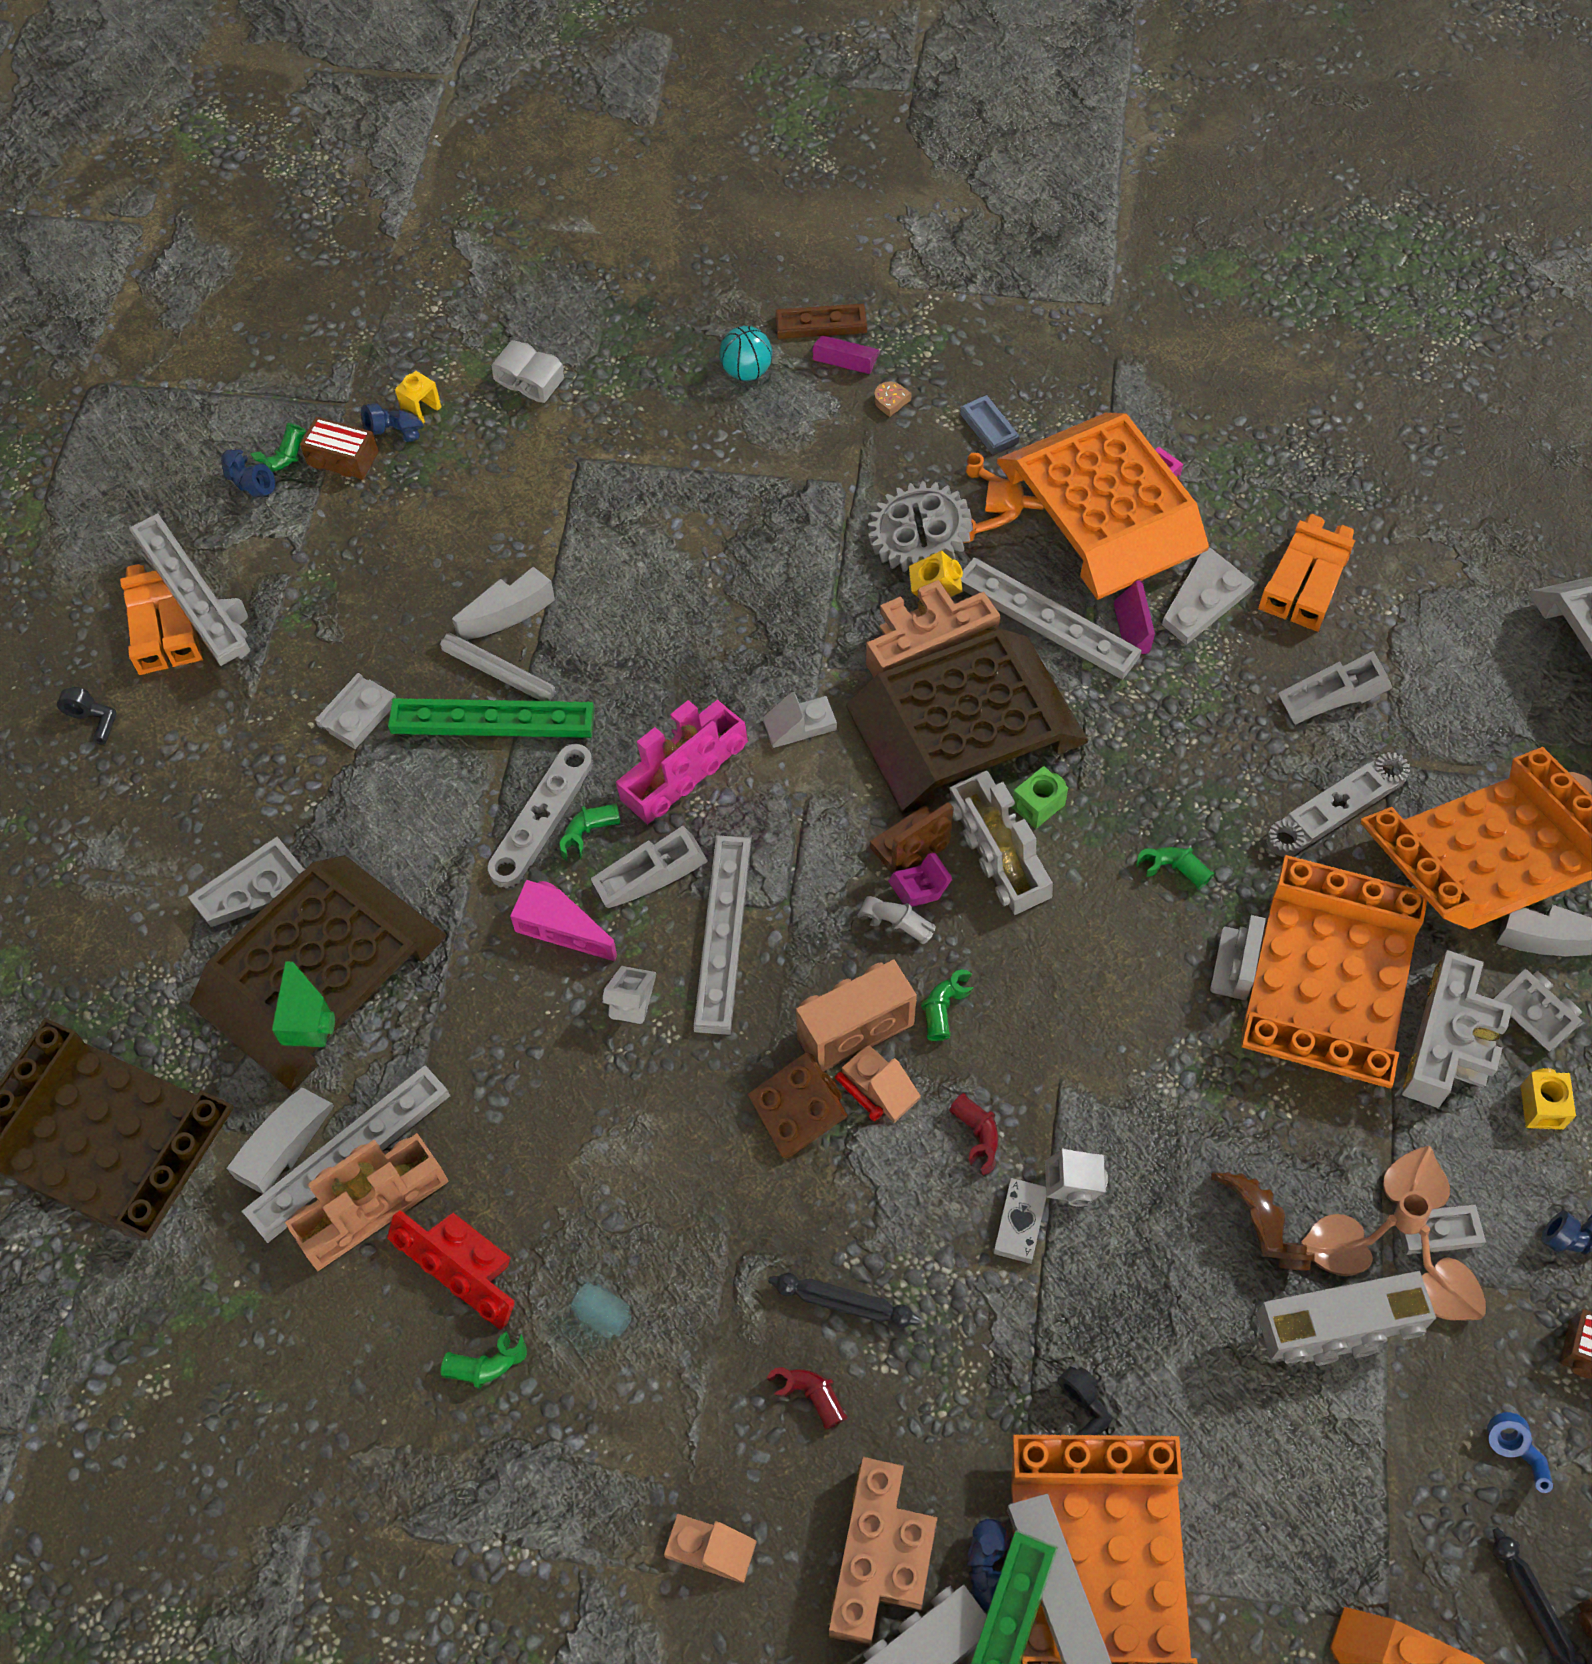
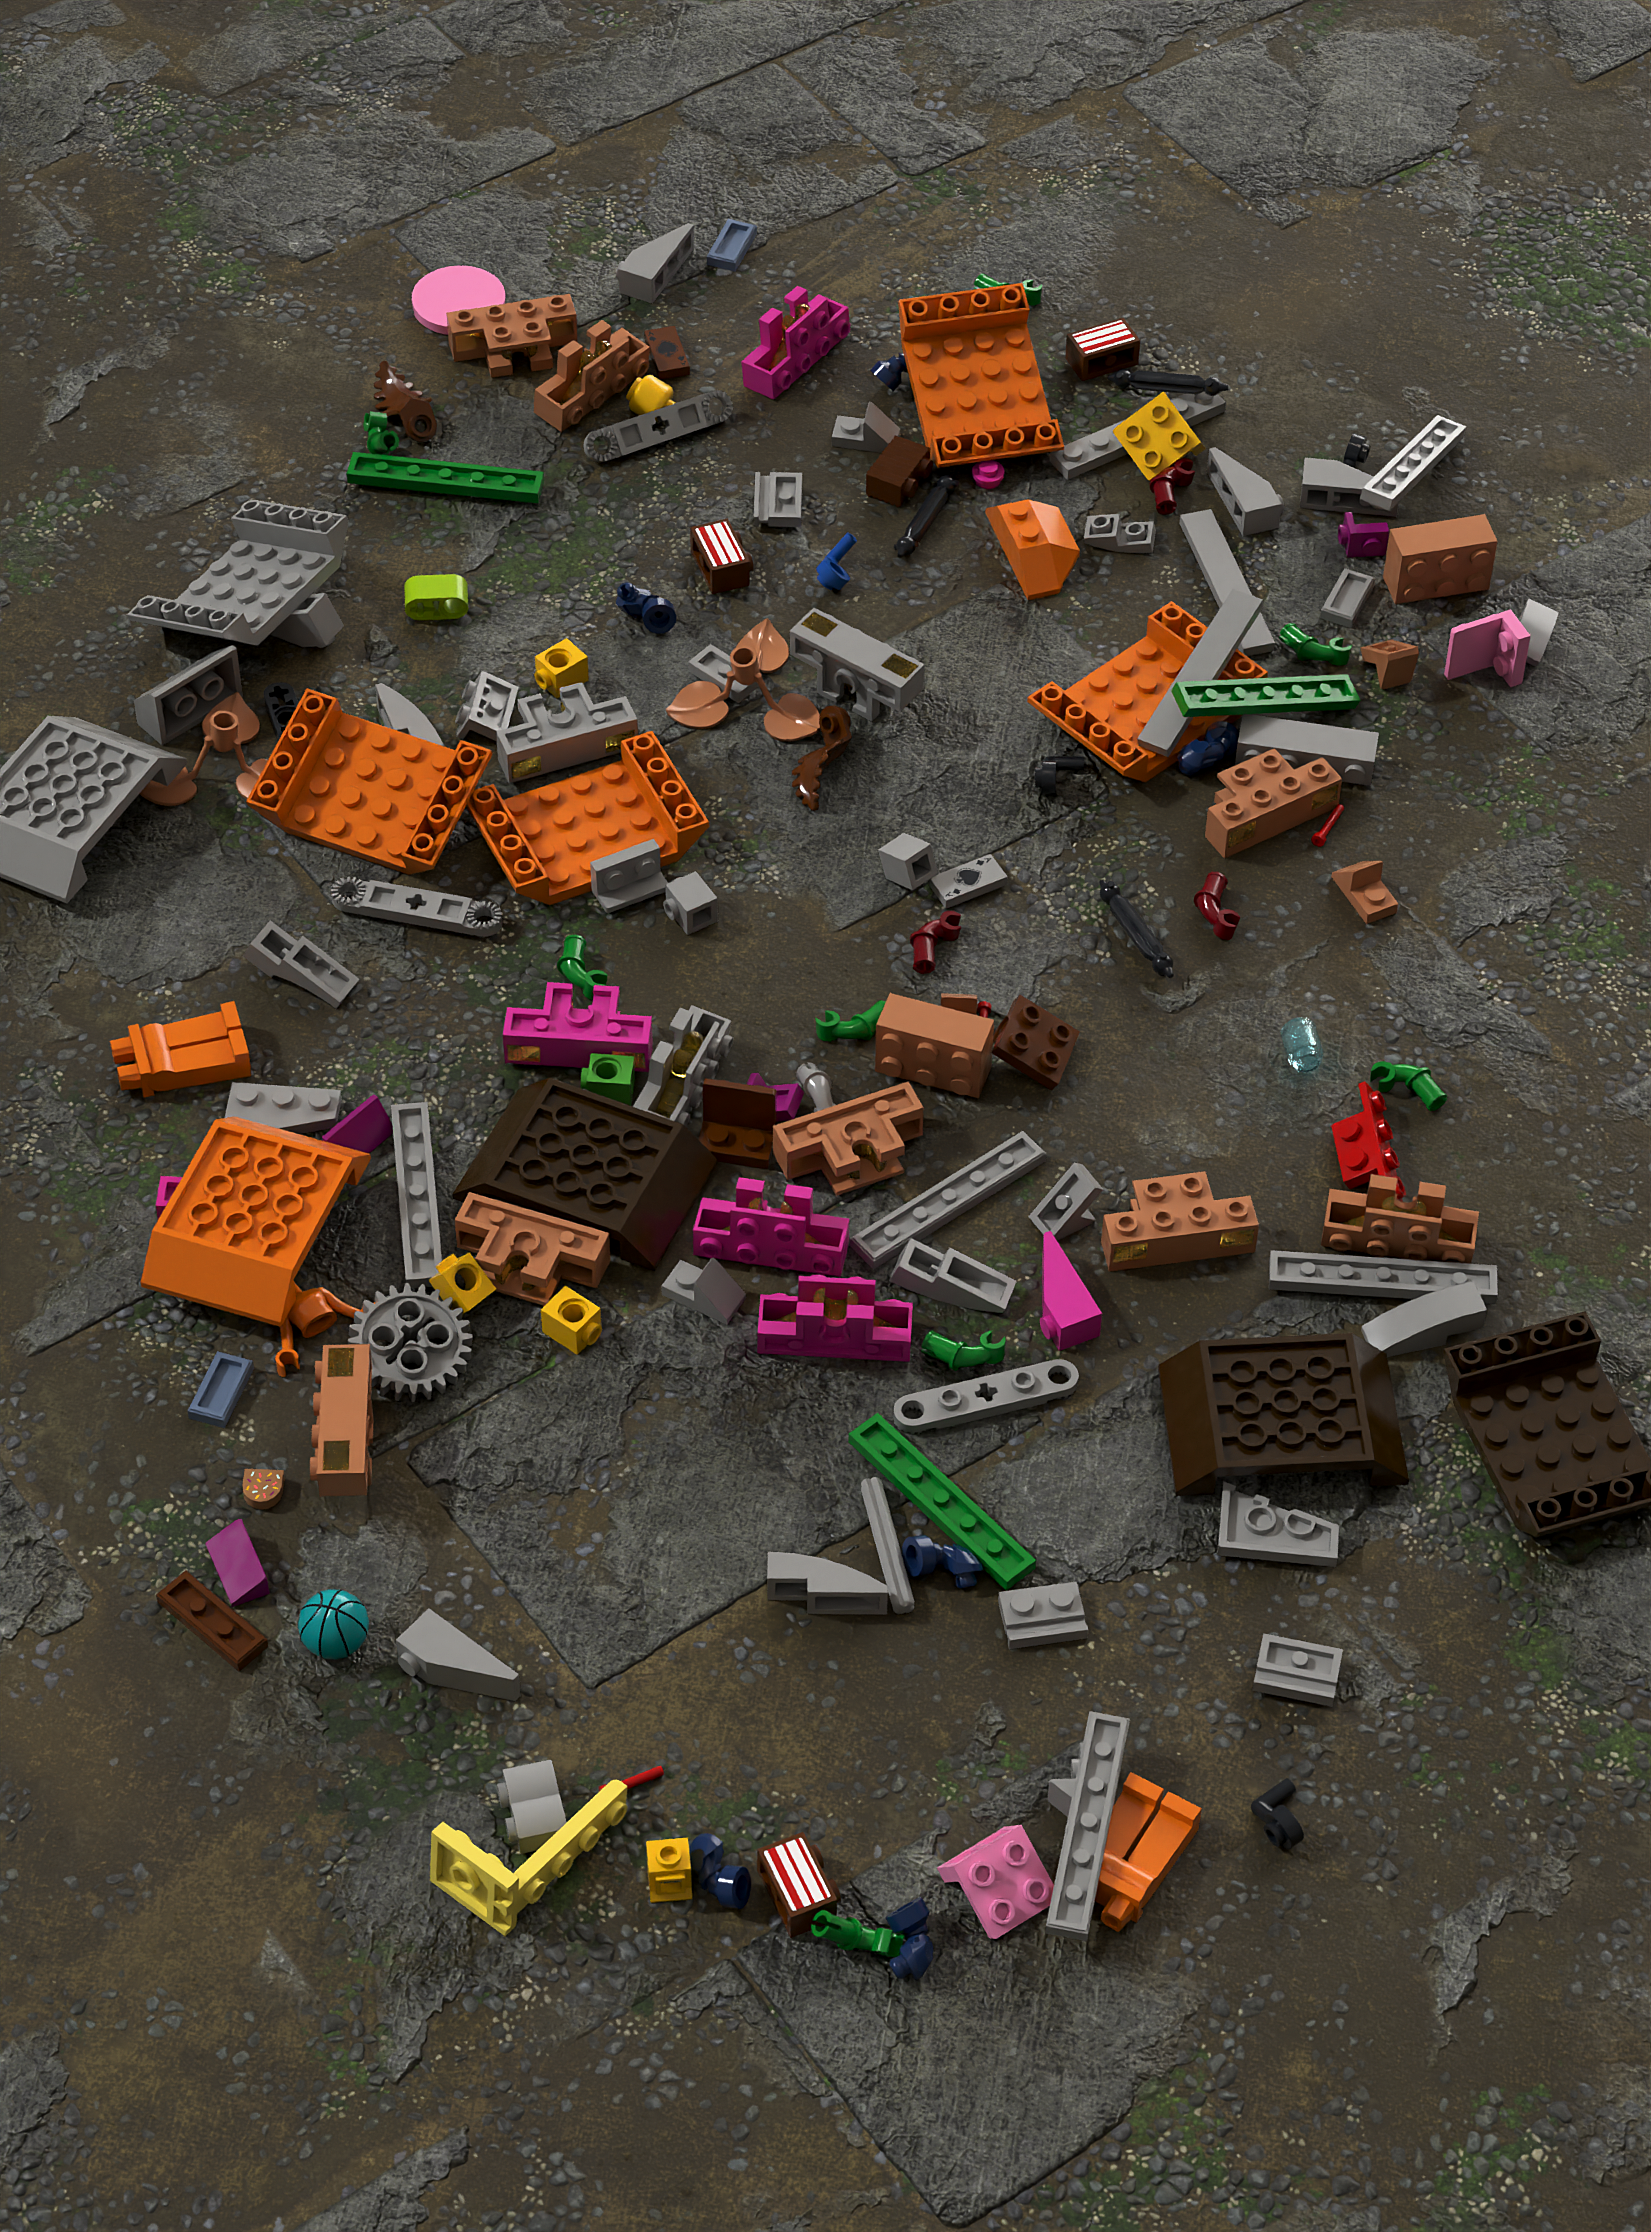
camera: 135 degrees left, 10 degrees down
green slope [272,961,335,1047] -> none
none -> nougat piece [310,1344,374,1496]
none -> light grey slope [396,1608,521,1701]
none -> light yellow bracket [430,1780,628,1936]
none -> dark pink piece [503,982,653,1072]
none -> yellow brick [541,1286,602,1355]
none -> red piece [599,1765,664,1792]
none -> light grey brick [663,871,718,935]
none -> dark pink piece [693,1177,850,1277]
none -> nougat piece [773,1081,924,1196]
none -> dark blue arm [902,1535,983,1588]
none -> bright pink bracket [937,1825,1054,1939]
none -> nougat piece [1101,1171,1259,1272]
none -> light grey plate [1252,1633,1343,1706]
none -> red piece [1311,804,1344,847]

